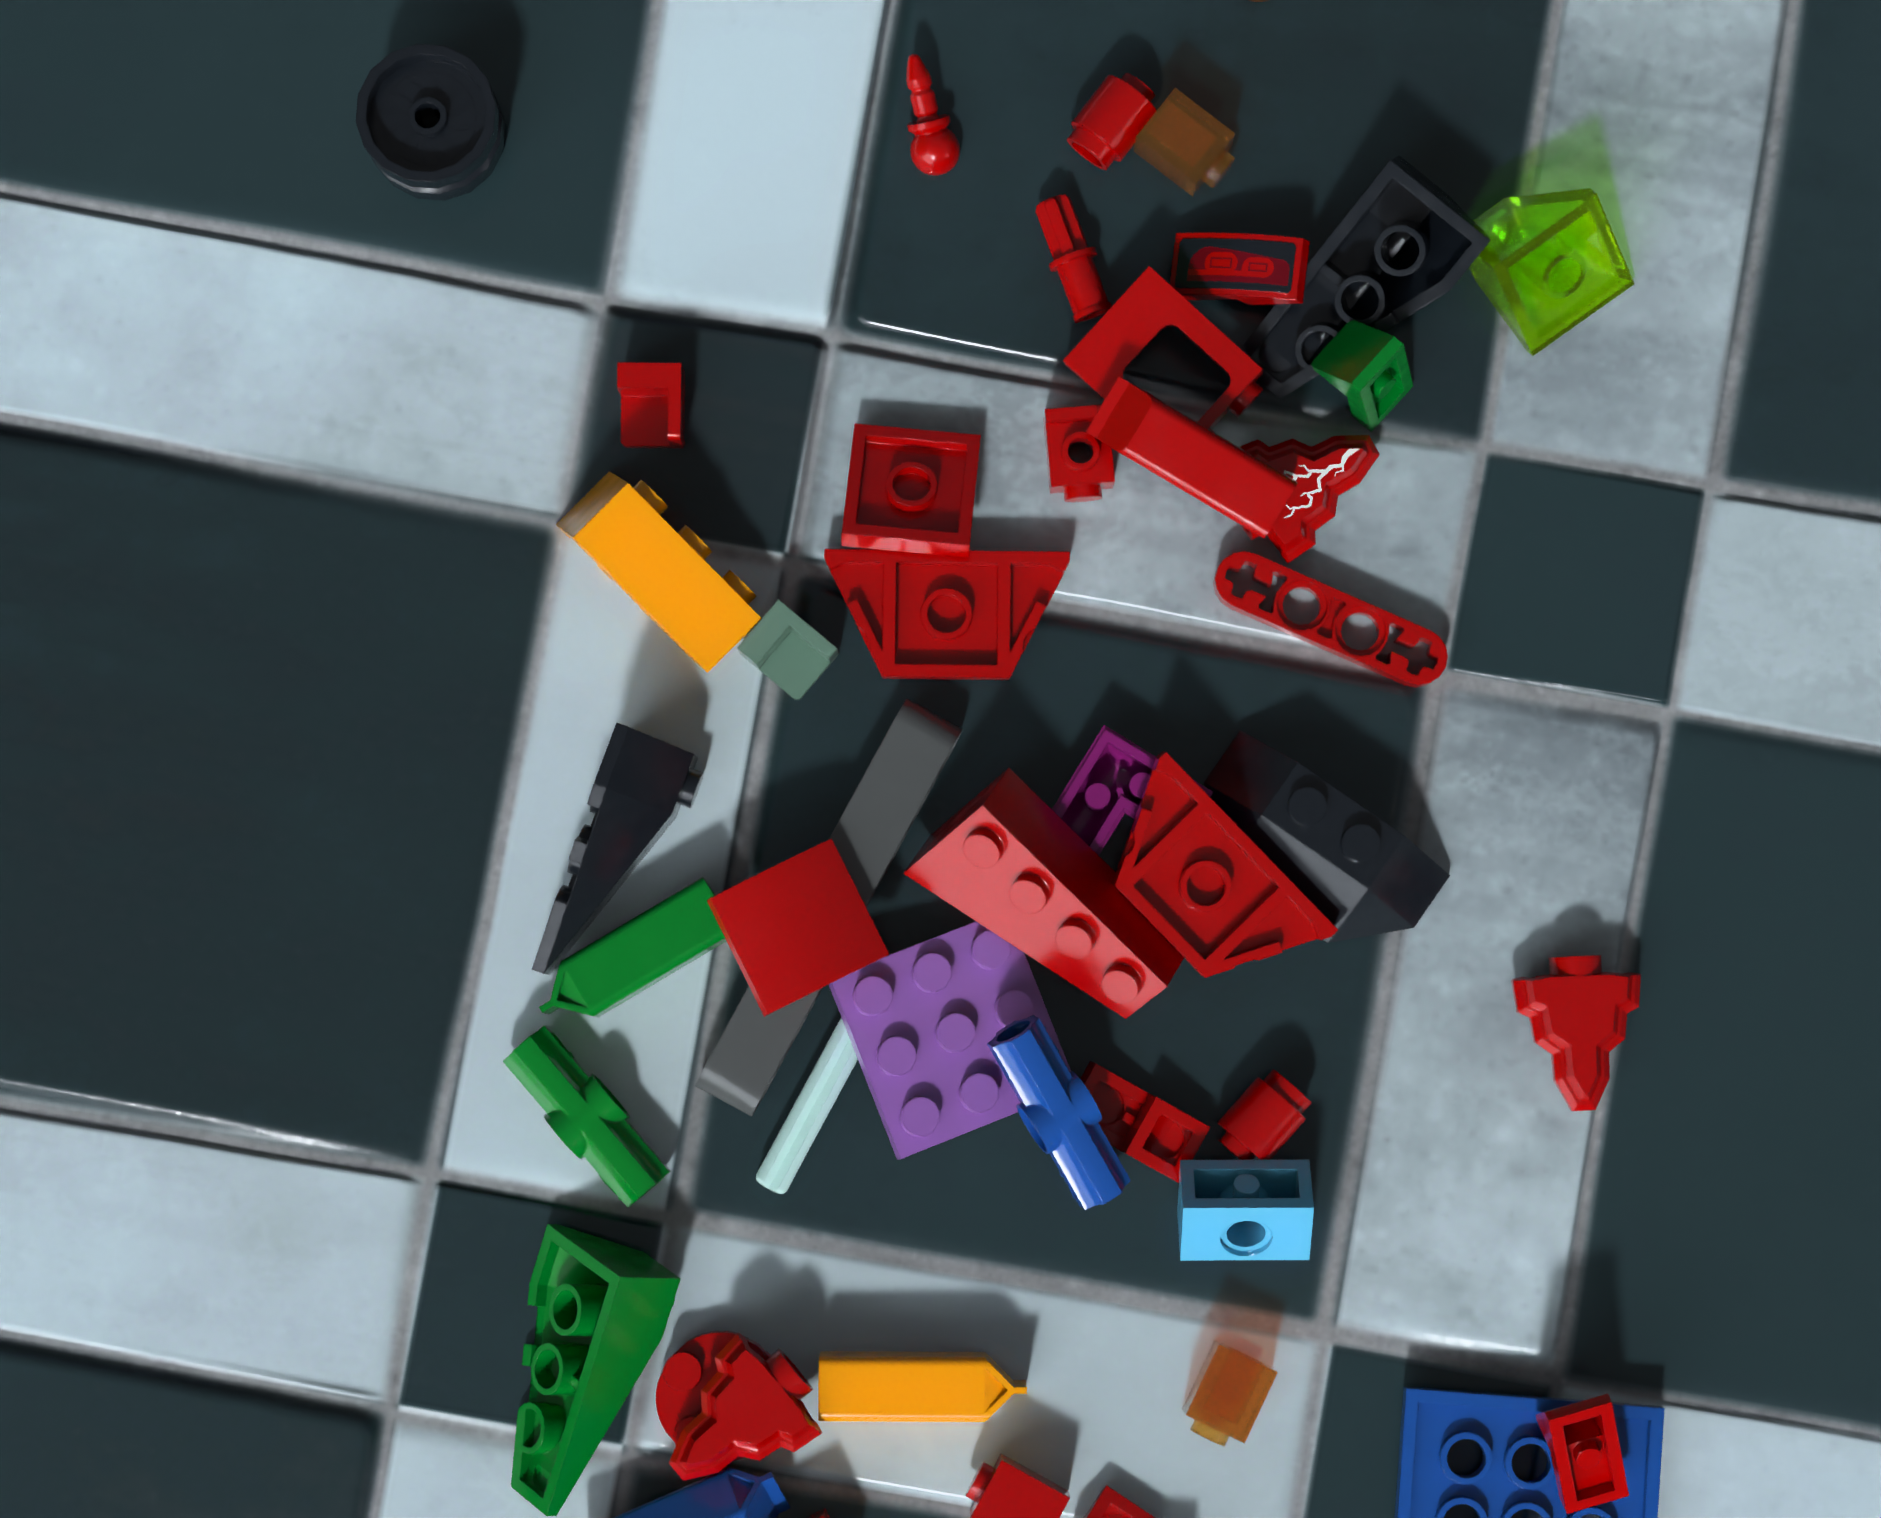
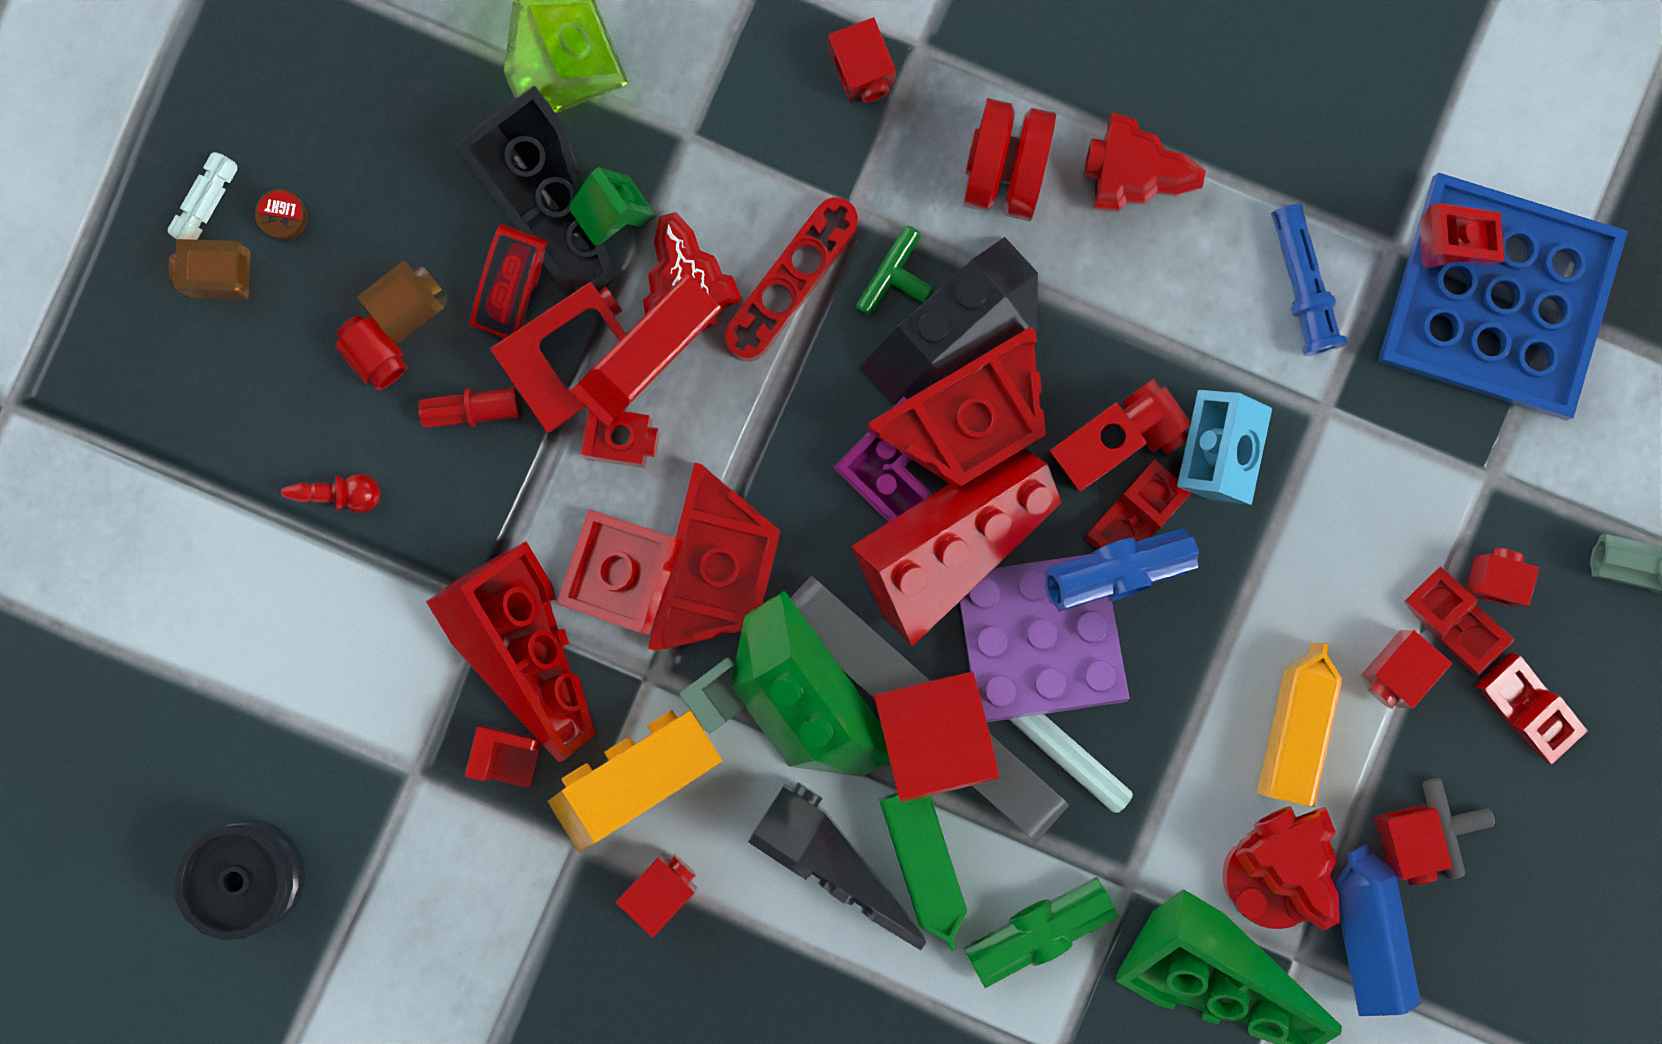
camera: 80 degrees left, 0 degrees up
clear orange brick [1182,1340,1278,1447] -> none
none -> red wedge [426,541,595,762]
none -> red brick [616,853,698,938]
none -> green wedge [730,590,890,777]
none -> red brick [828,17,896,103]
none -> green piece [856,226,934,317]
none -> red wheel [963,98,1056,222]
none -> red torso [1050,394,1165,492]
none -> blue pin [1271,203,1348,356]

